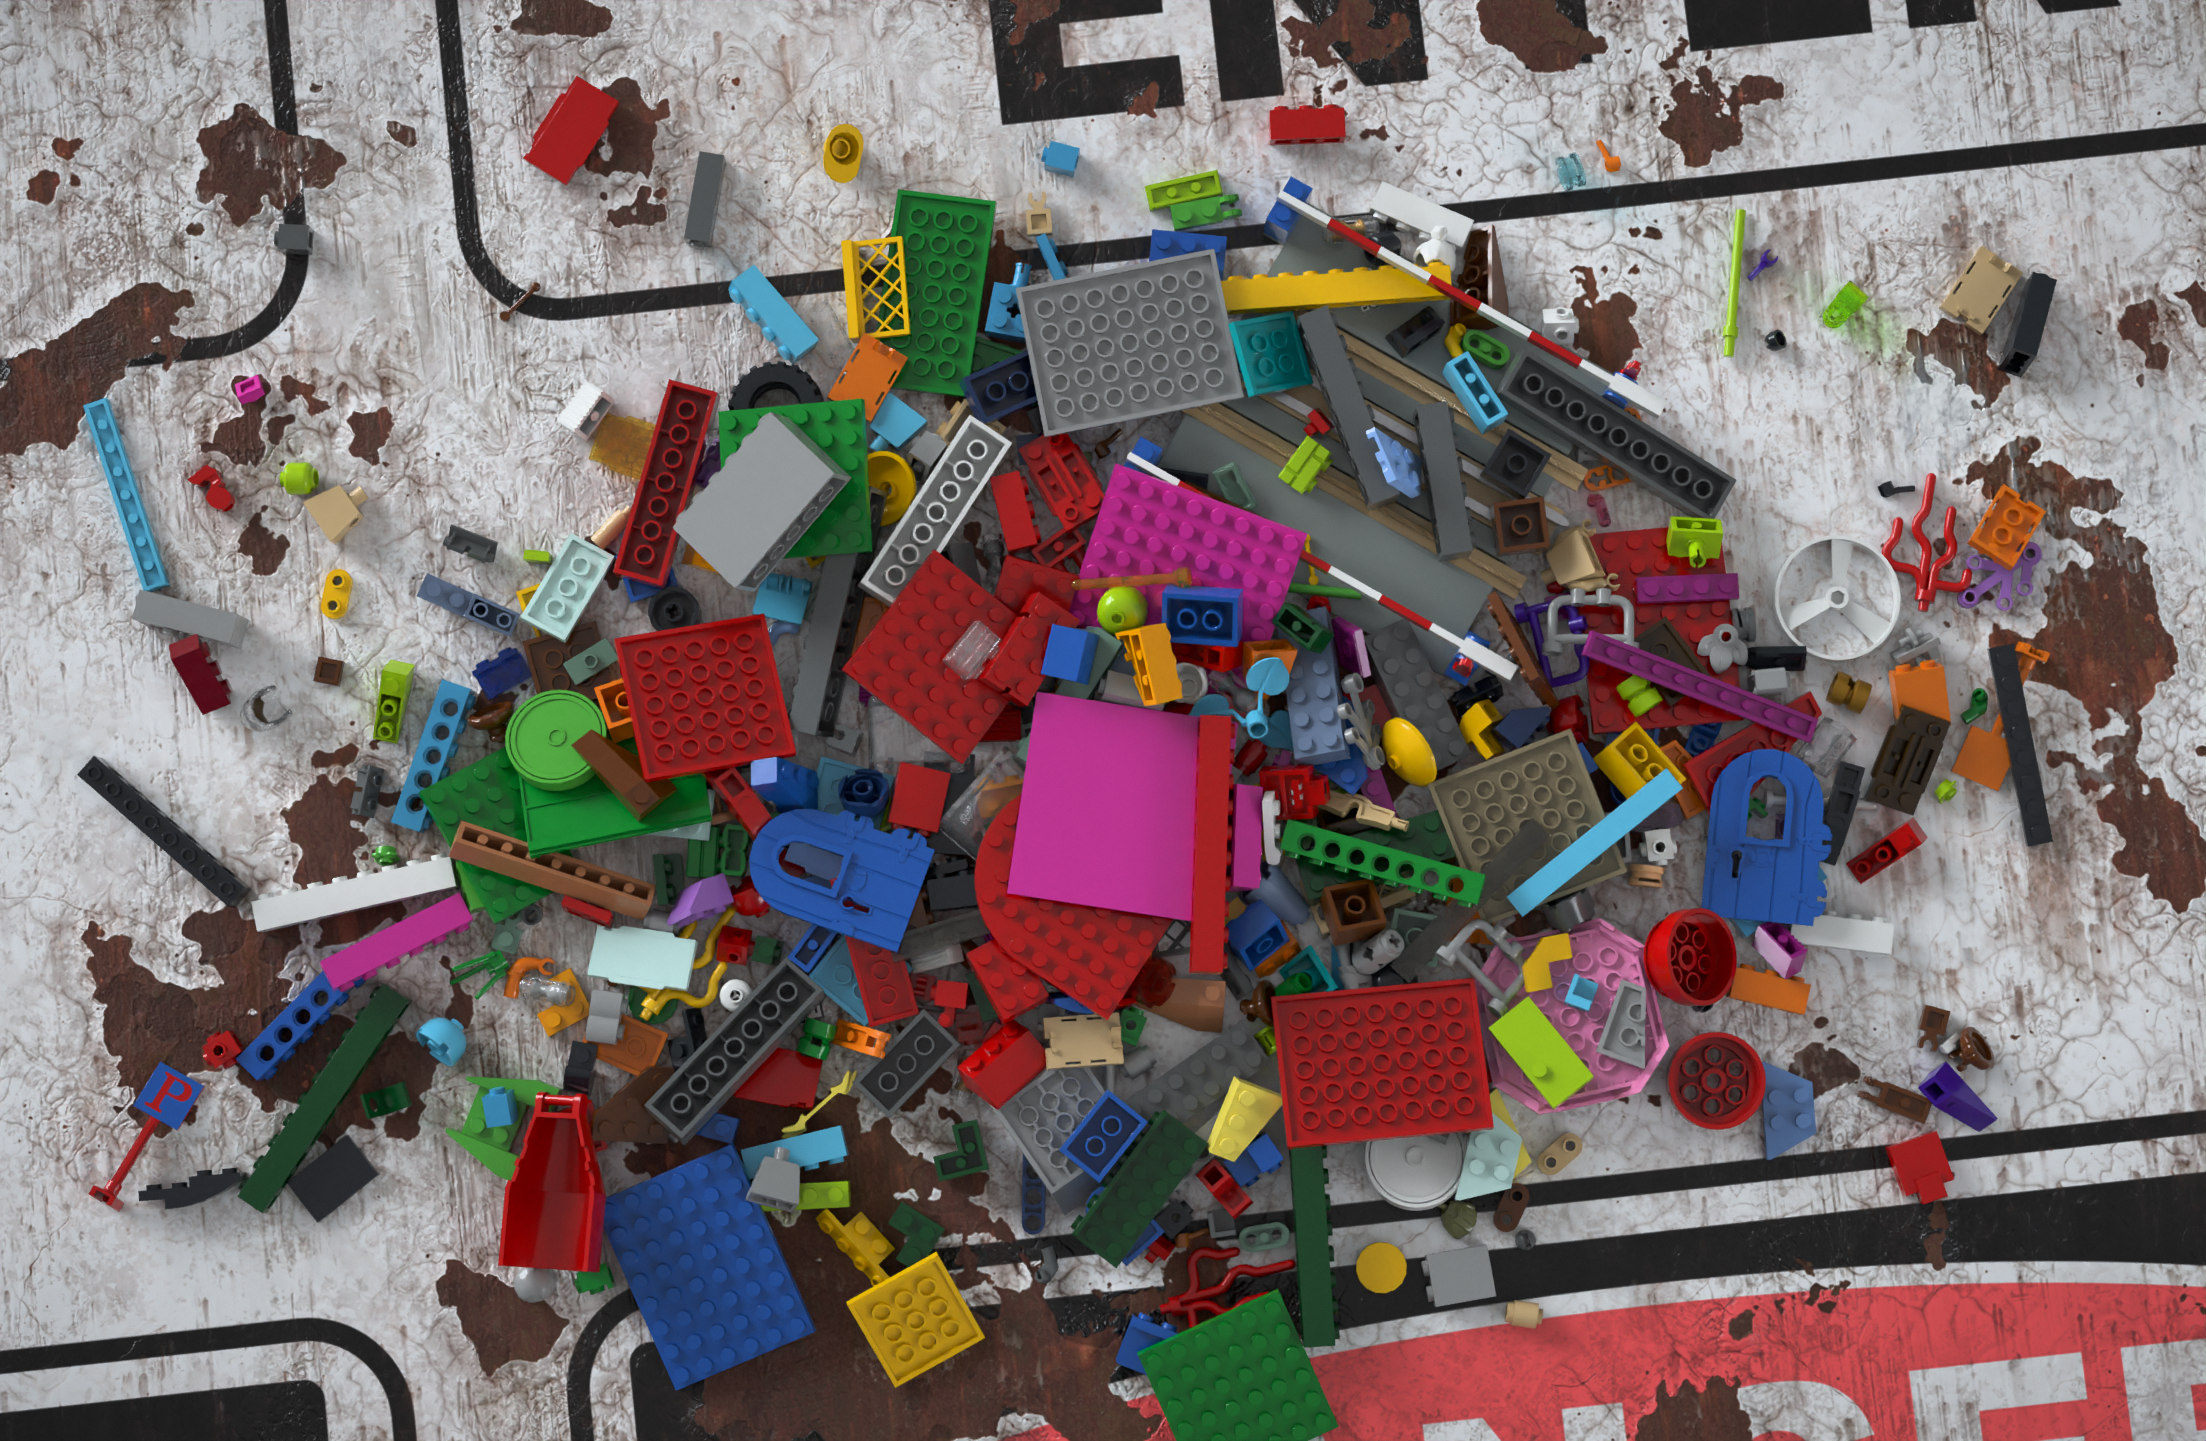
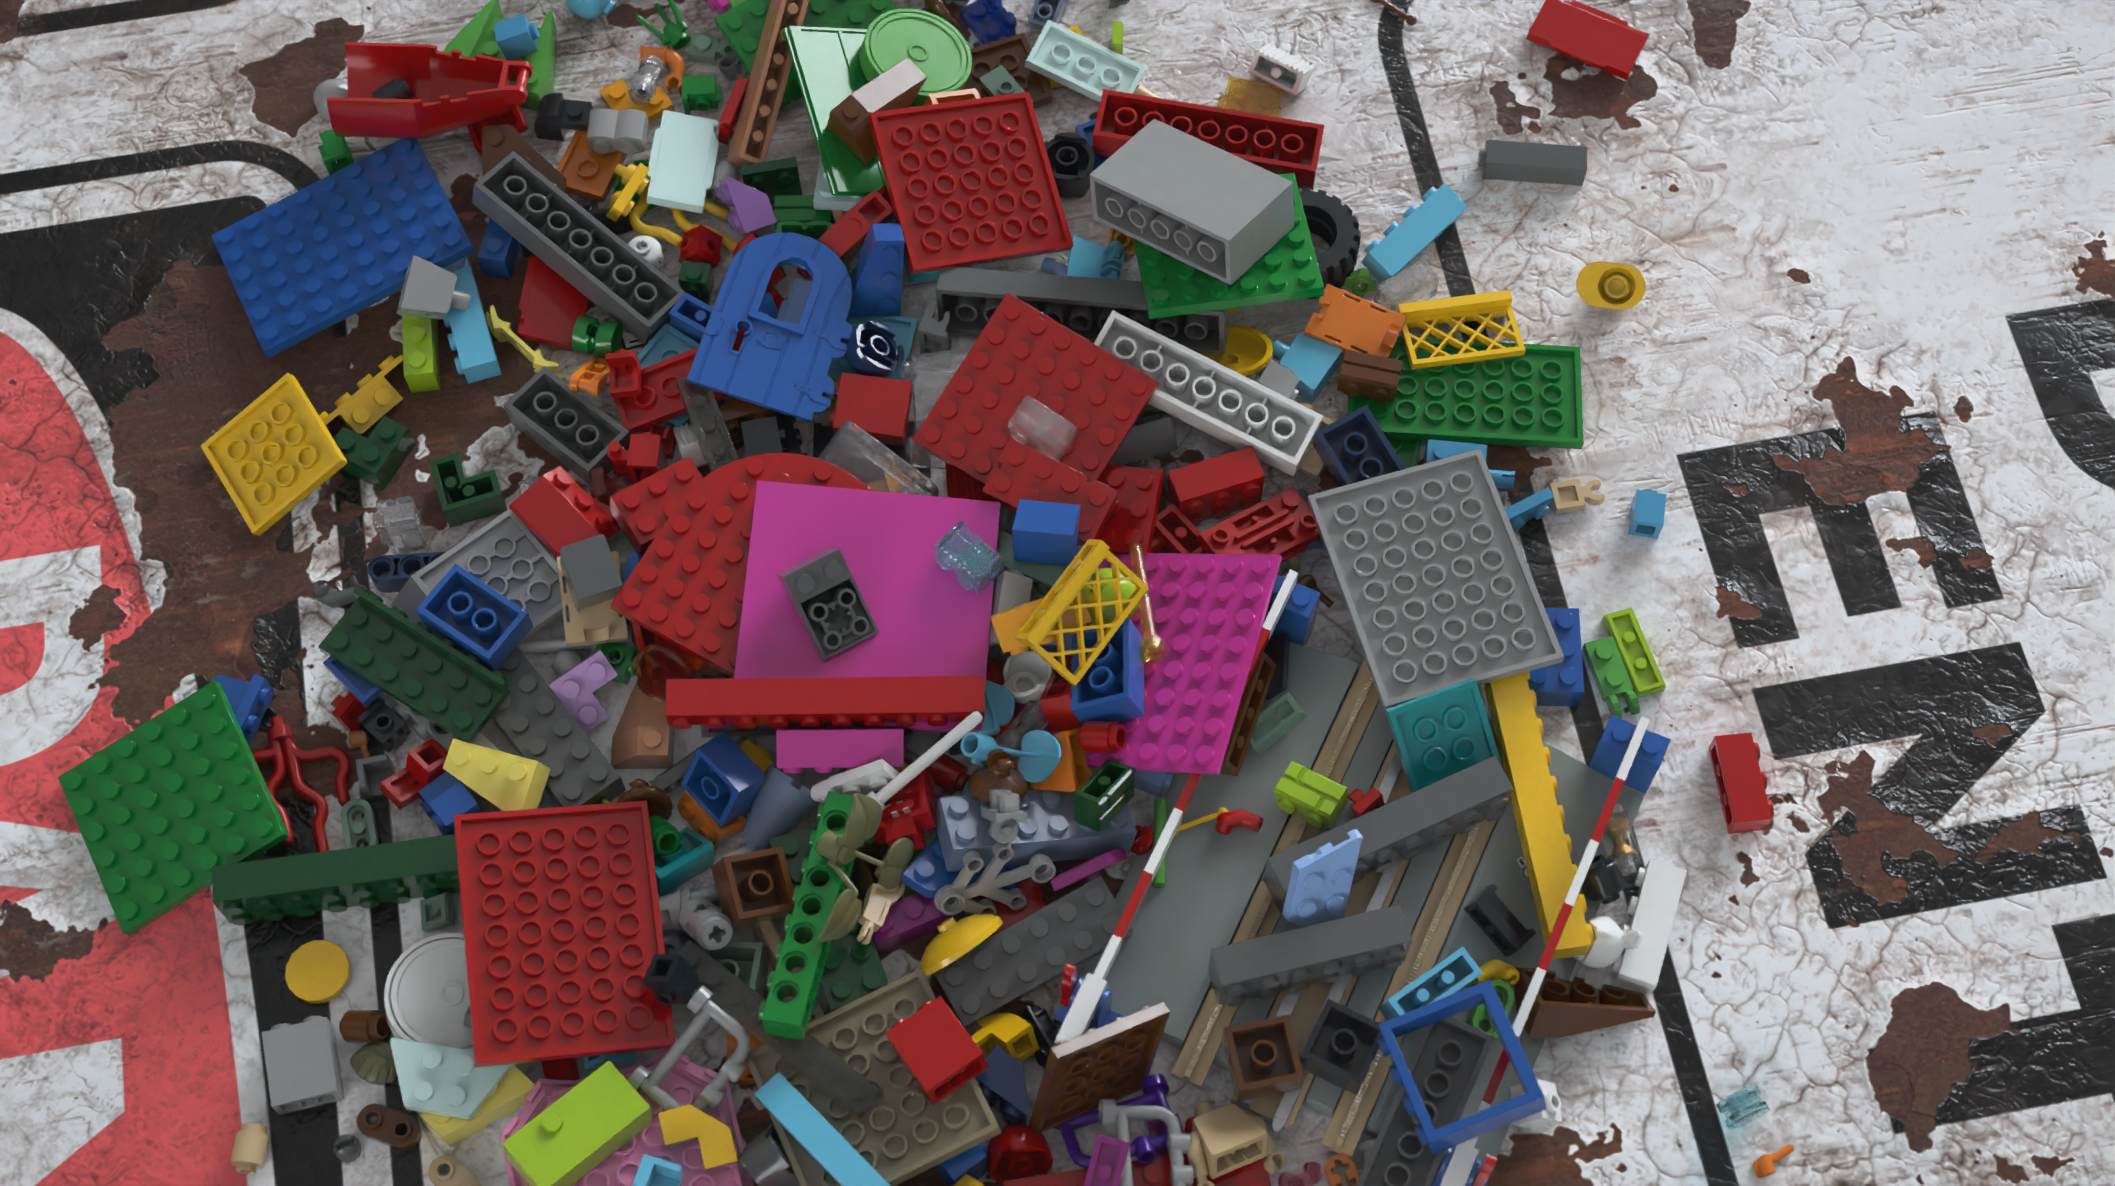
camera: 85 degrees right, 20 degrees down
none -> reddish brown brick [339,1010,390,1043]
none -> black brick [371,78,414,99]
none -> clear brick [372,496,427,554]
none -> sand green tile [420,892,455,933]
none -> lavender plate [549,649,618,733]
none -> dark grey piece [560,534,623,612]
none -> red bracket [605,349,641,398]
none -> yellow plate [606,163,650,222]
none -> black brick [642,954,700,1006]
none -> green brick [682,75,723,115]
none -> dark grey slope [777,547,879,661]
none -> olive plant [816,793,914,942]
none -> white bar [867,711,983,811]
none -> red brick [885,996,989,1106]
none -> clear light blue brick [934,521,1005,594]
none -> reddish brown hair [968,749,1028,804]
none -> light grey hips [981,789,1027,844]
none -> yellow fence [1014,539,1149,686]
none -> red brick [1078,721,1127,753]
none -> red arm [1215,809,1264,835]
none -> reddish brown brick [1337,349,1403,403]
none -> bright green plate [1344,268,1378,298]
none -> blue window [1376,980,1547,1154]

